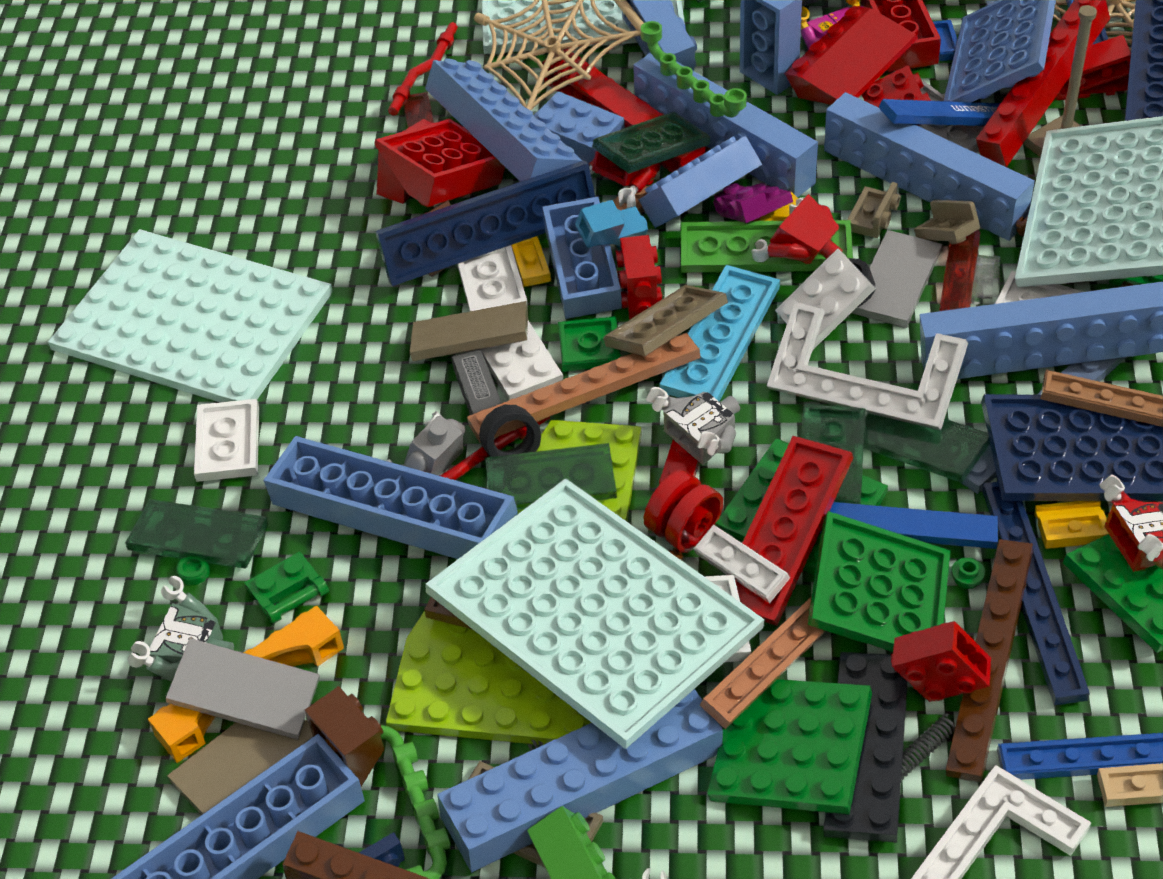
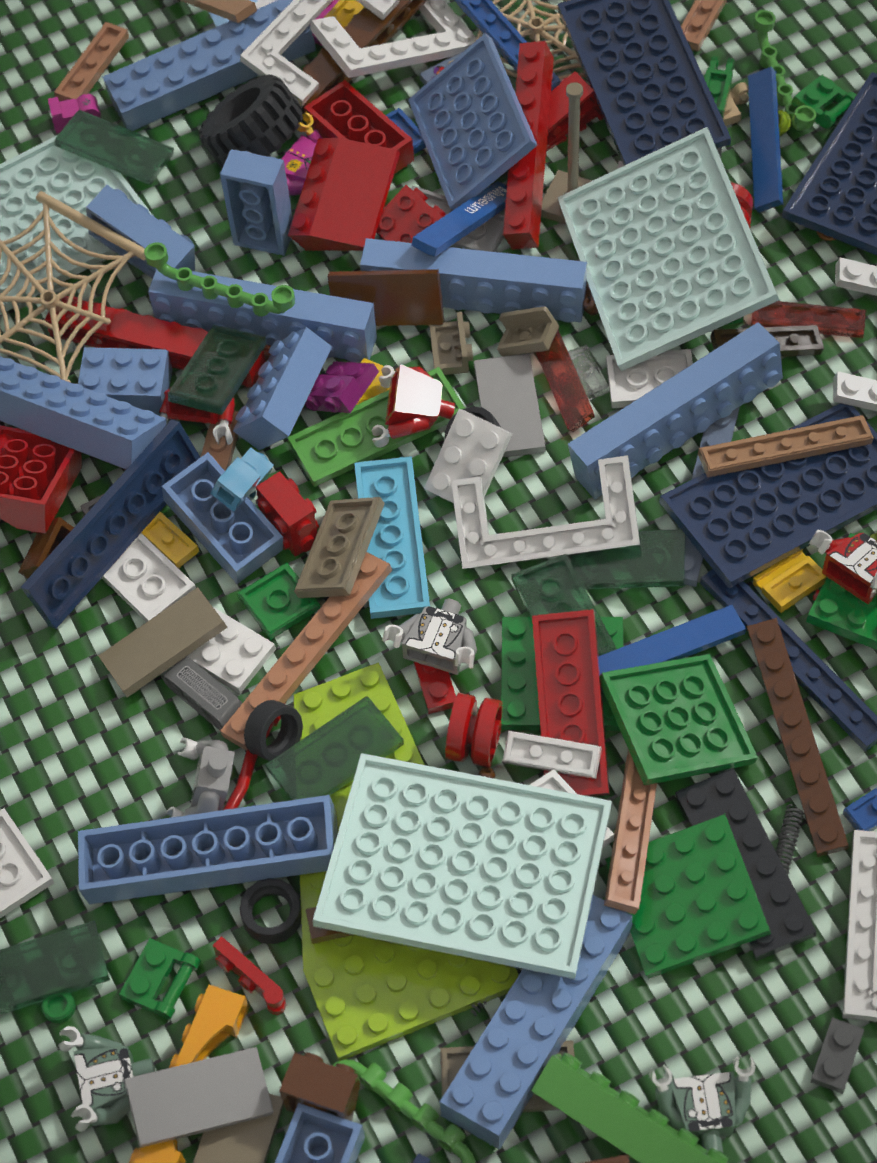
camera: 30 degrees left, 10 degrees up
red brick [891,621,991,702] -> none
green plate [951,558,985,589] -> none
none -> red plate [213,936,286,1015]
none -> black tyre [239,878,302,944]
none -> reddish brown tile [327,269,444,326]

